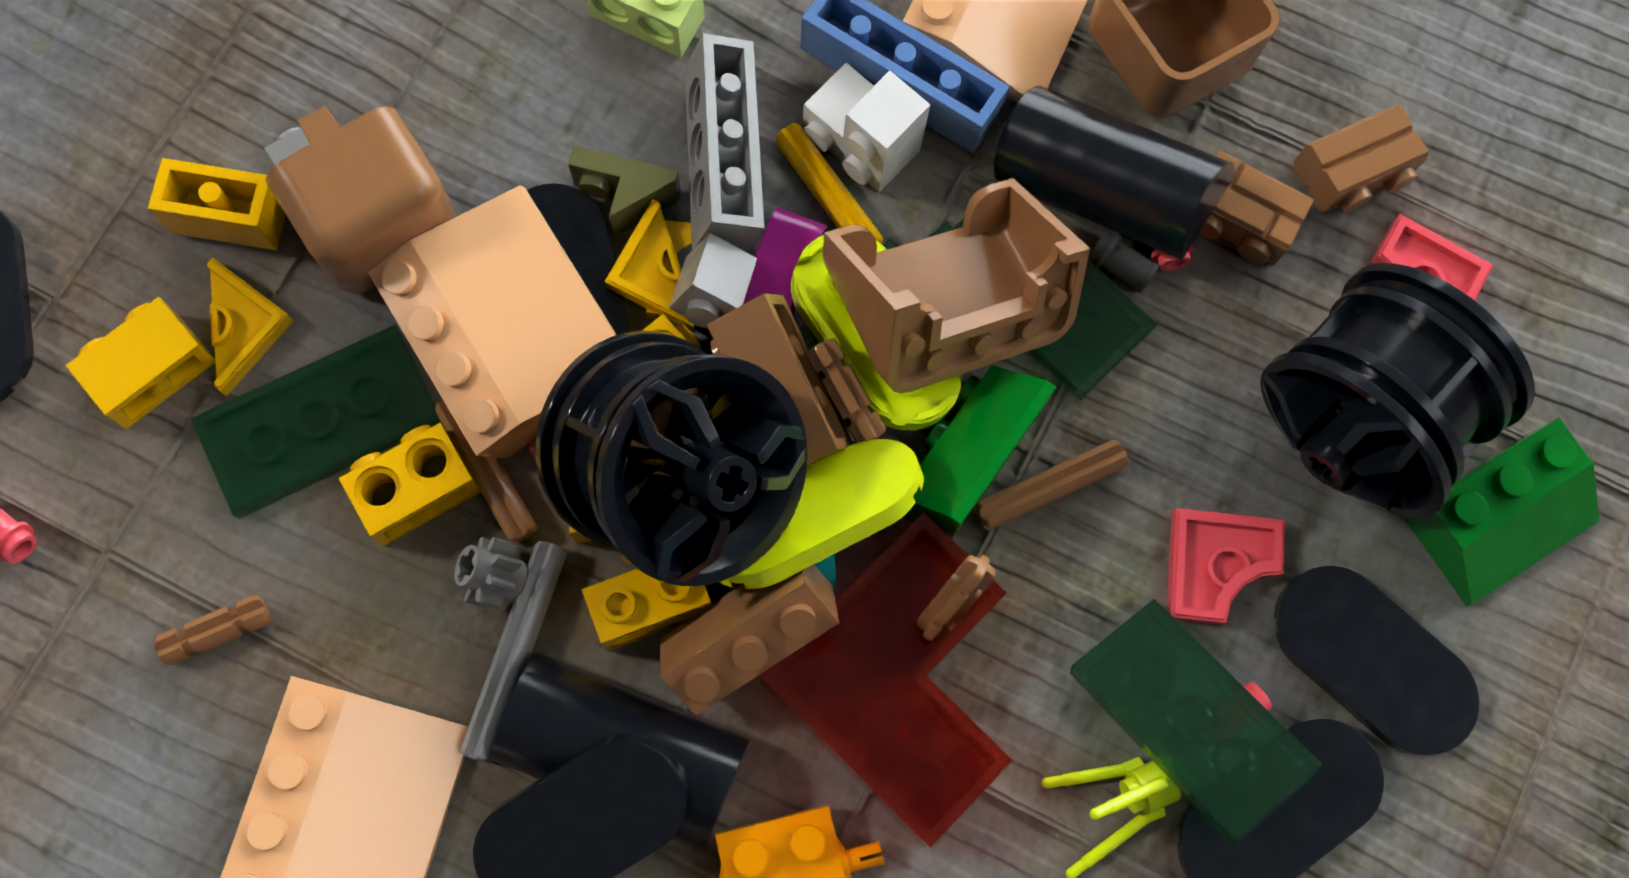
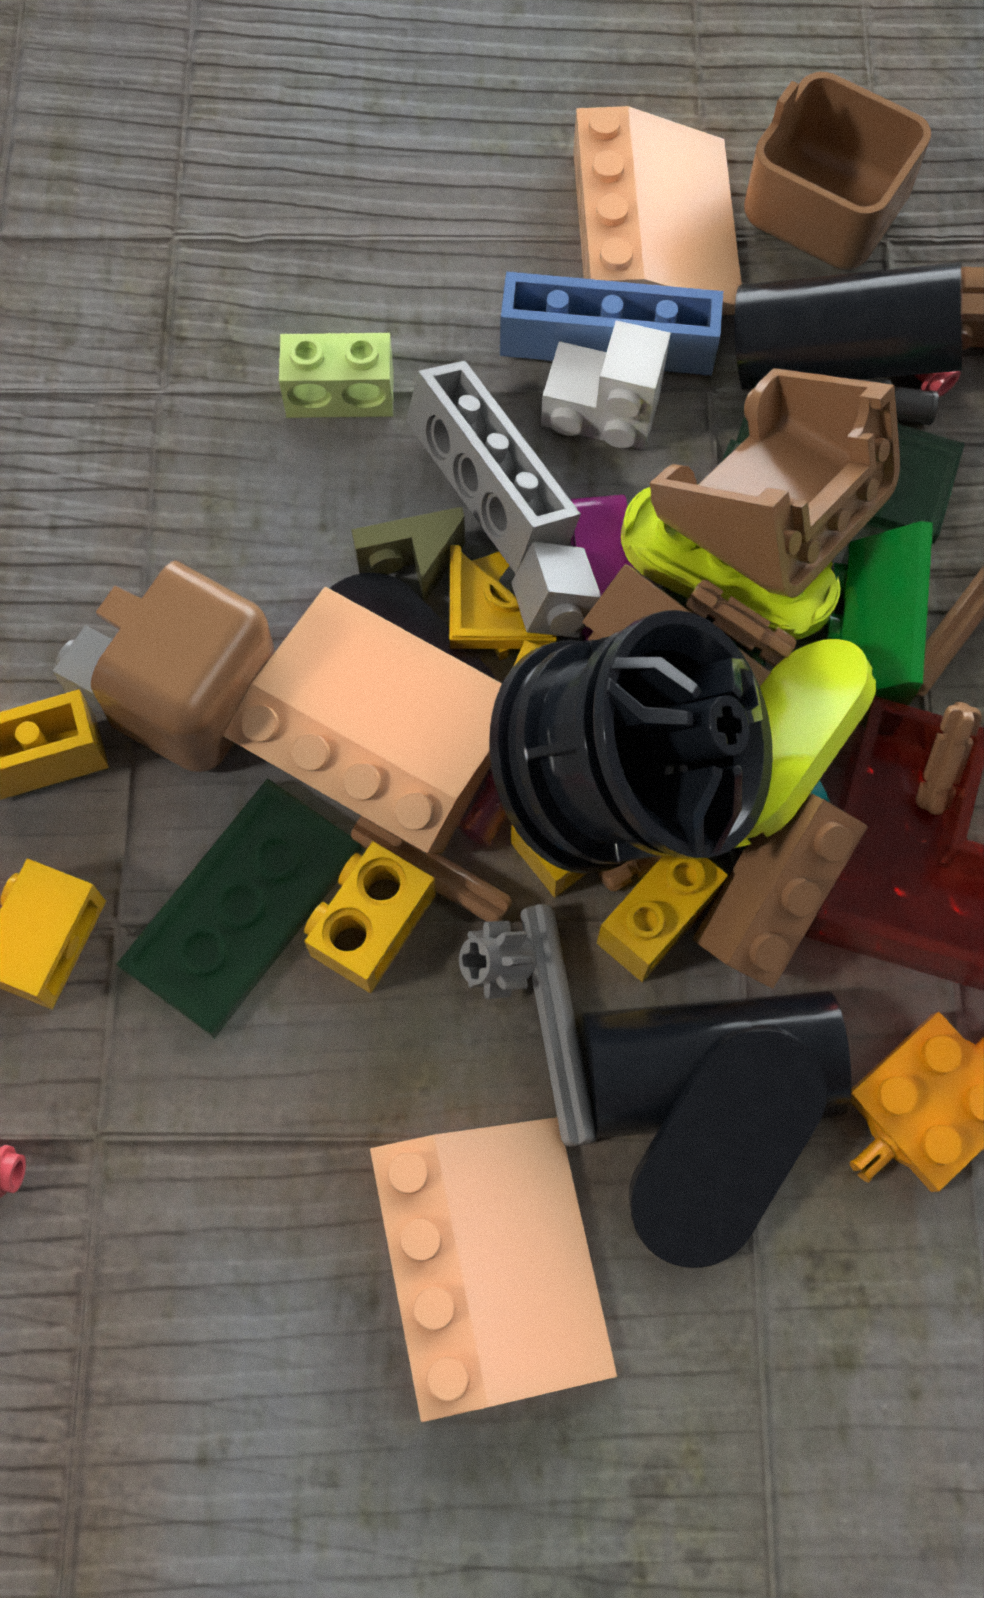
camera: 20 degrees left, 5 degrees down
medium nougat axle [154,595,272,665] -> none
yellow tile [207,257,294,397] -> none
yellow axle [776,123,883,244] -> none

